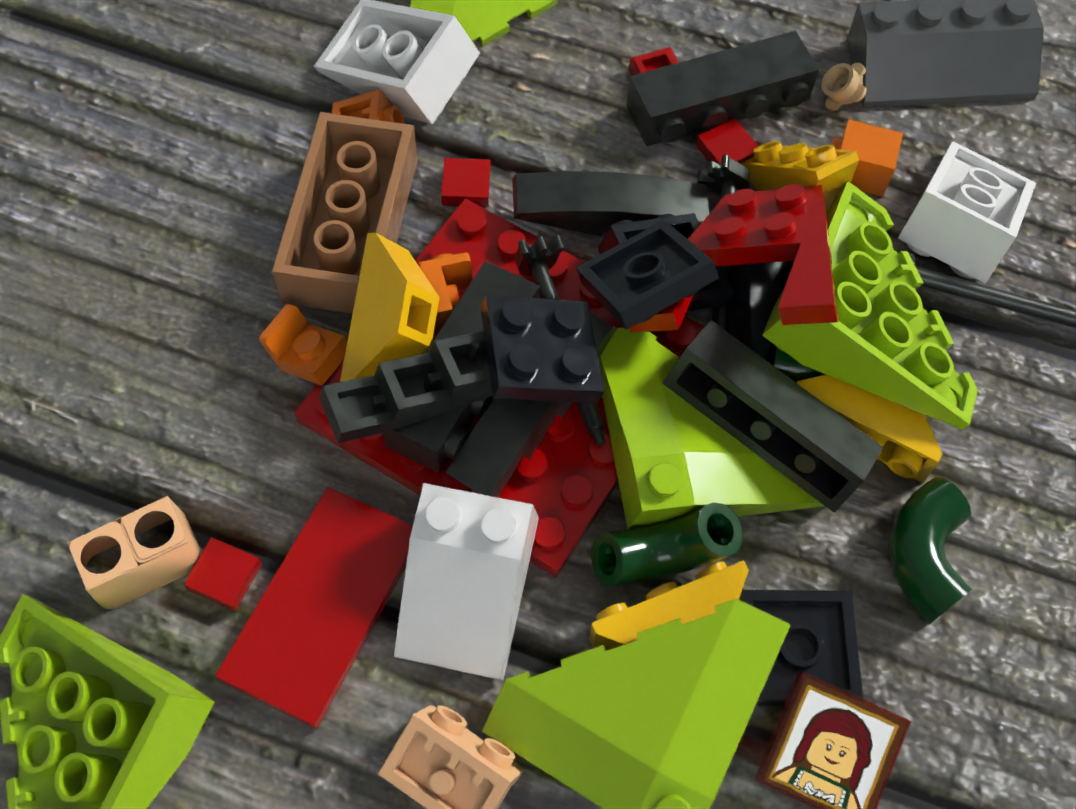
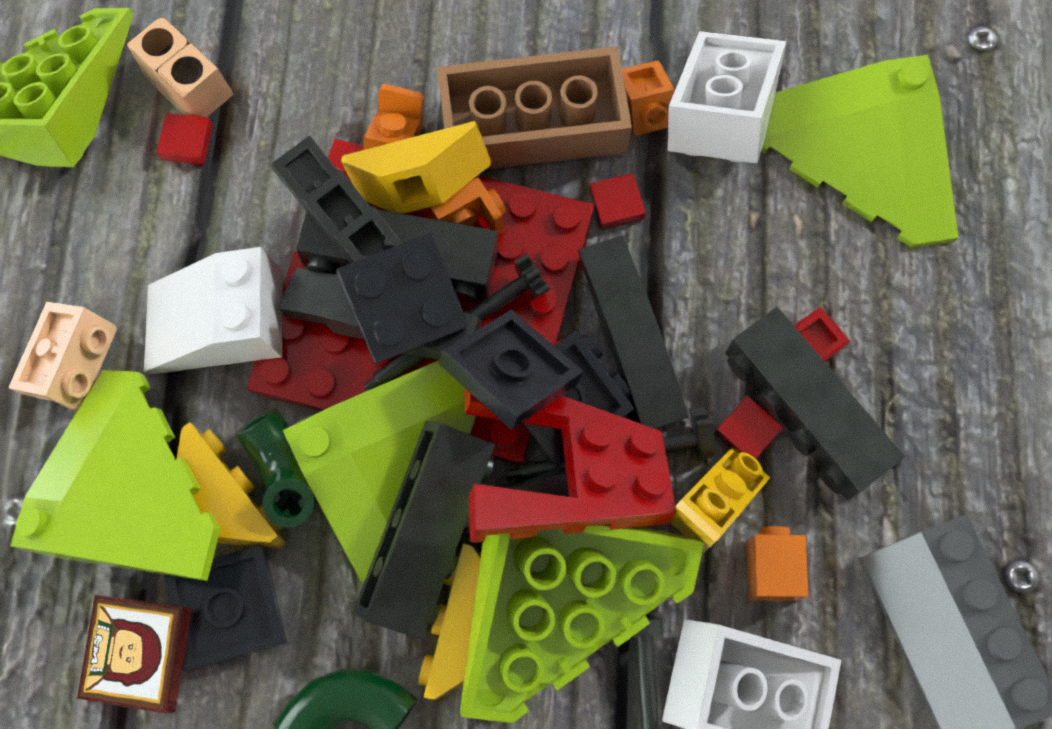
camera: 75 degrees right, 10 degrees up
red tile [215,486,413,730] -> none
tan plate [821,62,867,111] -> none

